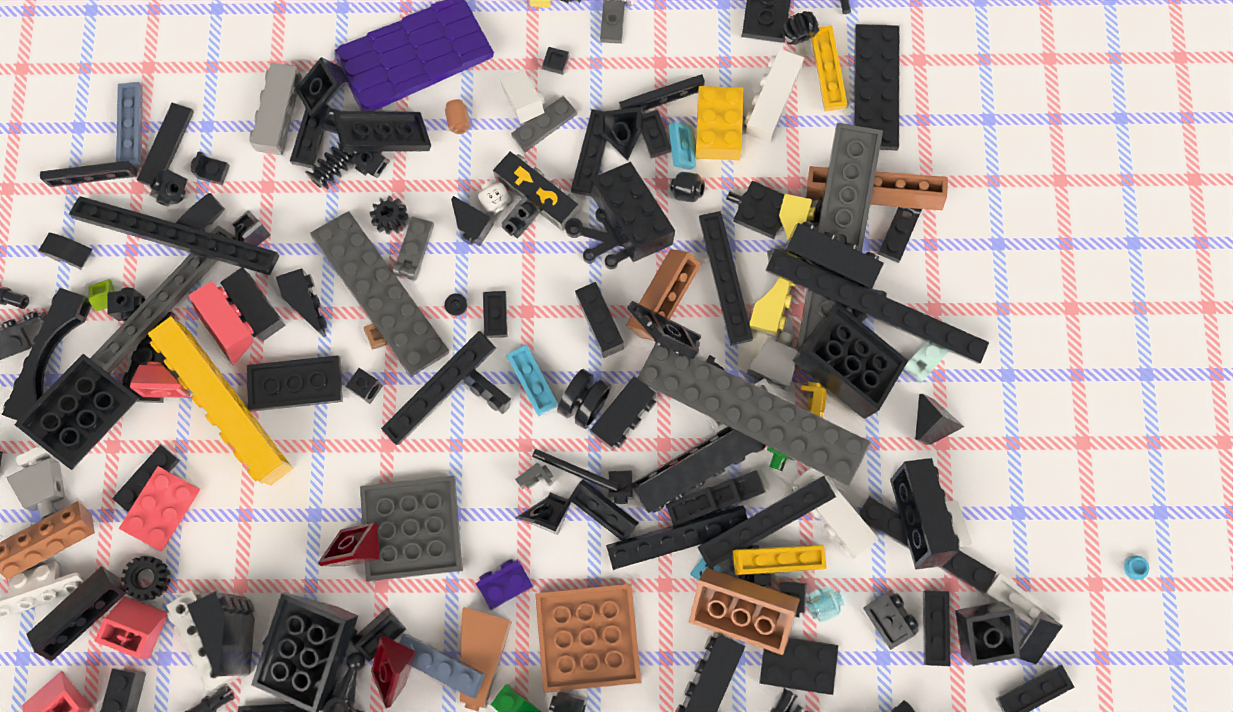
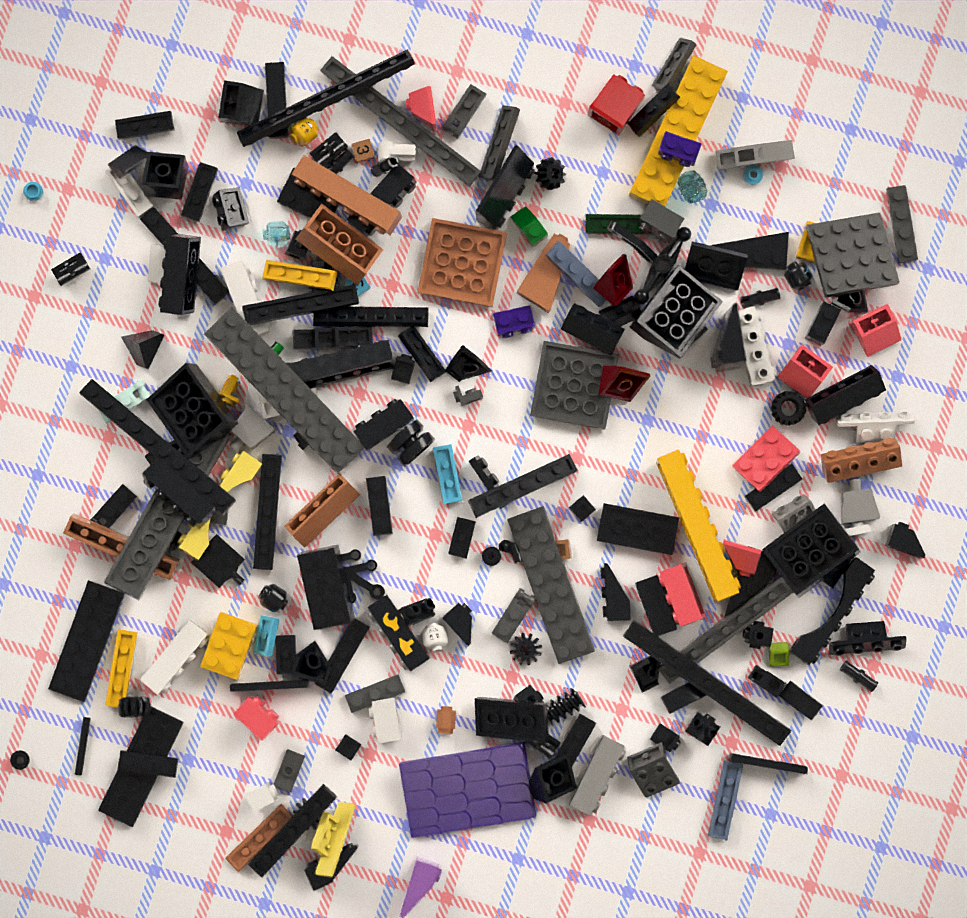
camera: 170 degrees left, 10 degrees up
black tile [137,102,194,186] -> none
black bar [532,449,620,492] -> none
black wing [627,301,701,359] -> none
none -> black hips [51,252,91,286]
none -> coral brick [233,696,281,740]
none -> nougat brick [292,155,402,236]
none -> black arm [498,540,523,563]
none -> black brick [561,303,625,356]
none -> dark grey bracket [627,742,680,798]
none -> black leg [747,665,786,698]
none -> light grey bracket [772,494,816,533]

